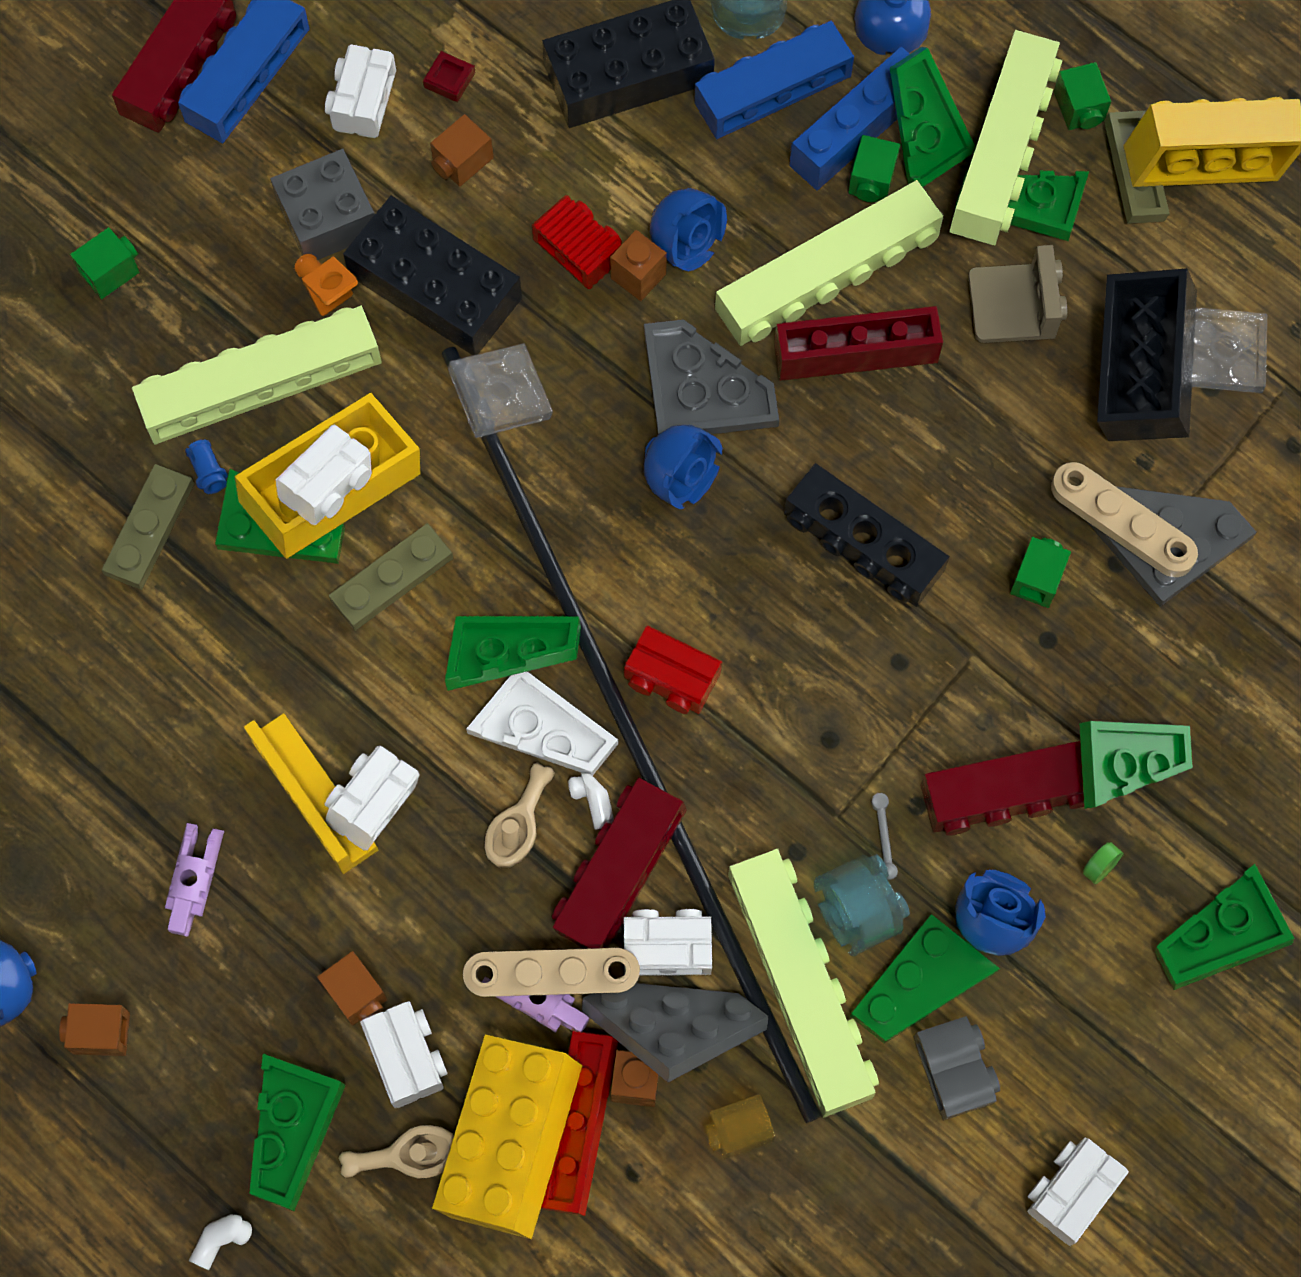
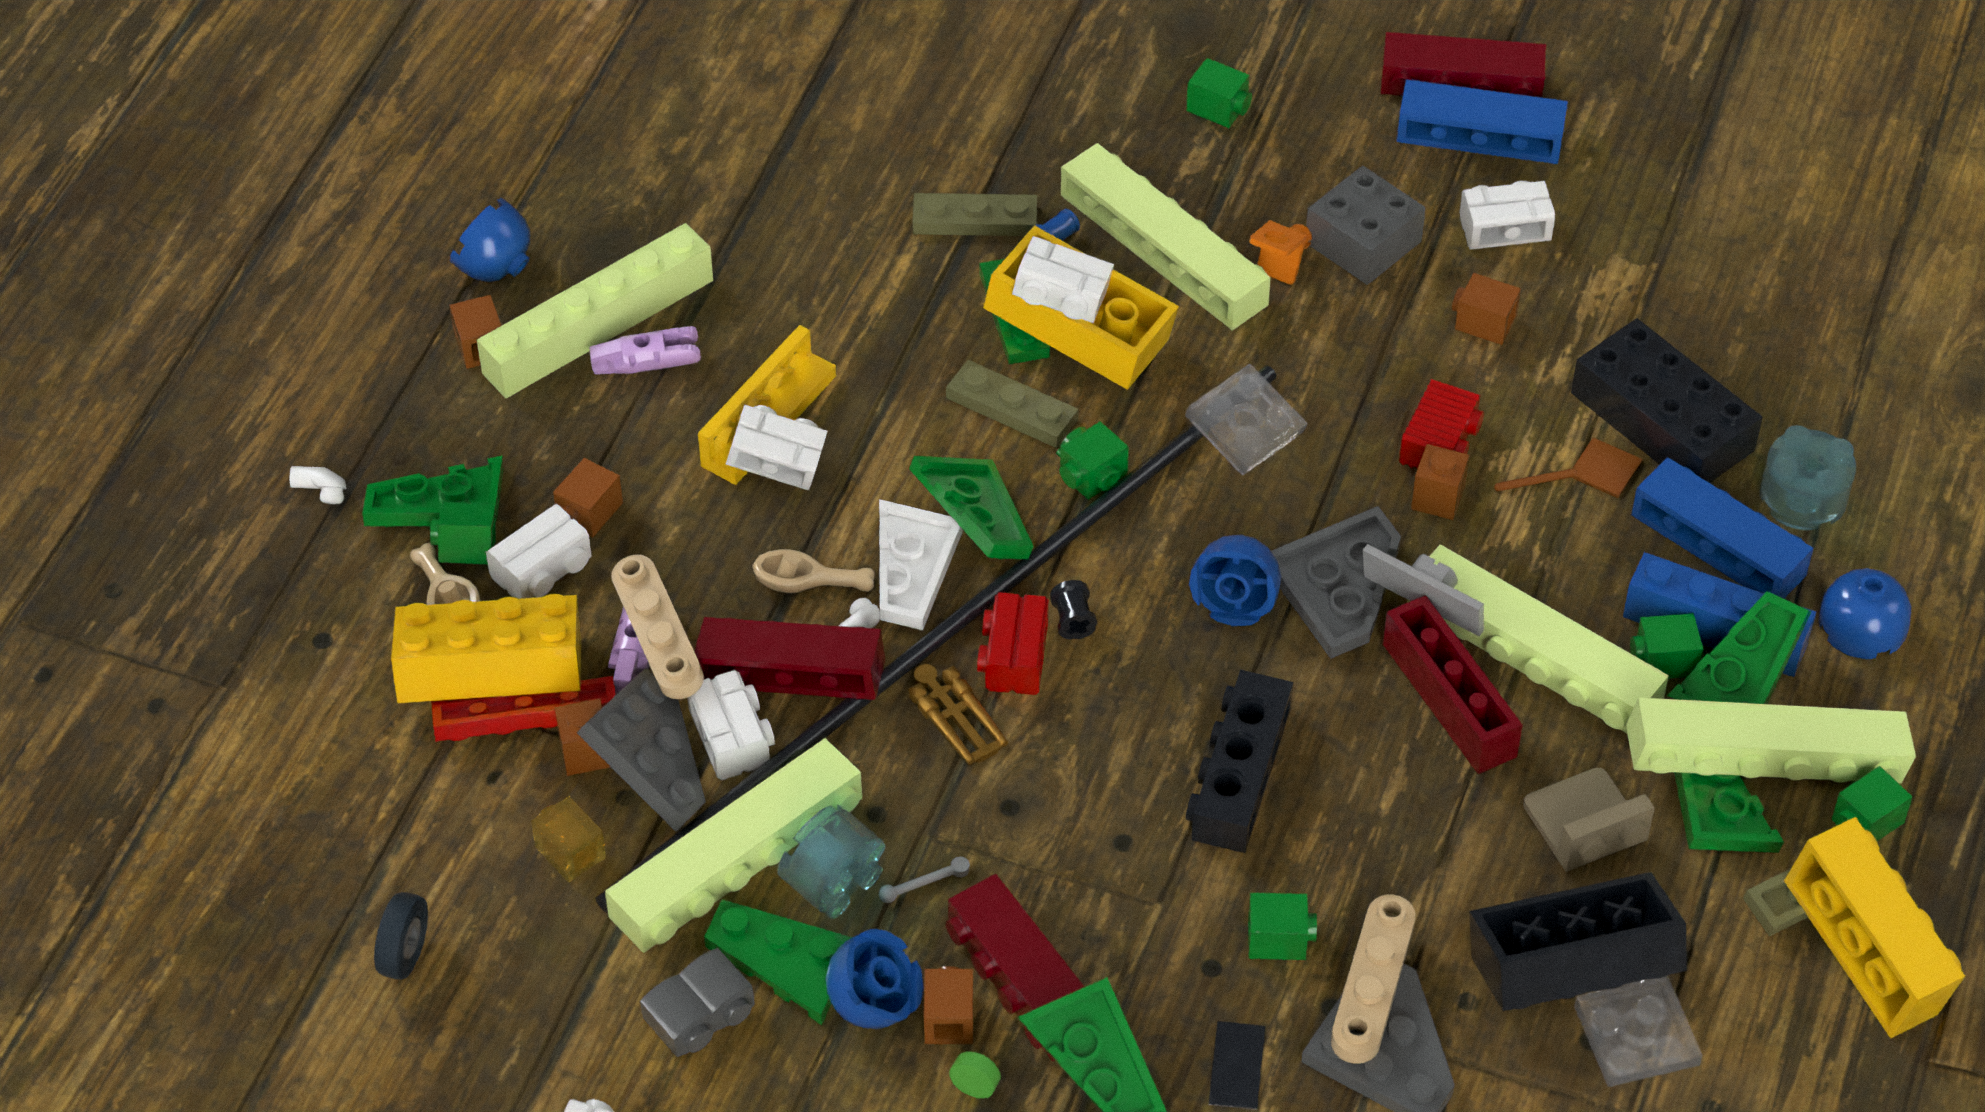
camera: 70 degrees right, 20 degrees down
black brick [343,195,522,358] -> none
dark red tile [423,51,476,103] -> none
blue cylinder [649,188,727,271] -> none
none -> green brick [430,502,496,565]
none -> yellowish green brick [477,223,713,398]
none -> pearl gold piece [909,664,1009,765]
none -> dark orange brick [924,966,973,1044]
none -> black bush [1050,580,1098,639]
none -> green brick [1056,421,1129,500]
none -> black sticker [1209,1021,1266,1110]
none -> light grey piece [1363,544,1484,636]
none -> dark orange piece [1494,438,1643,498]

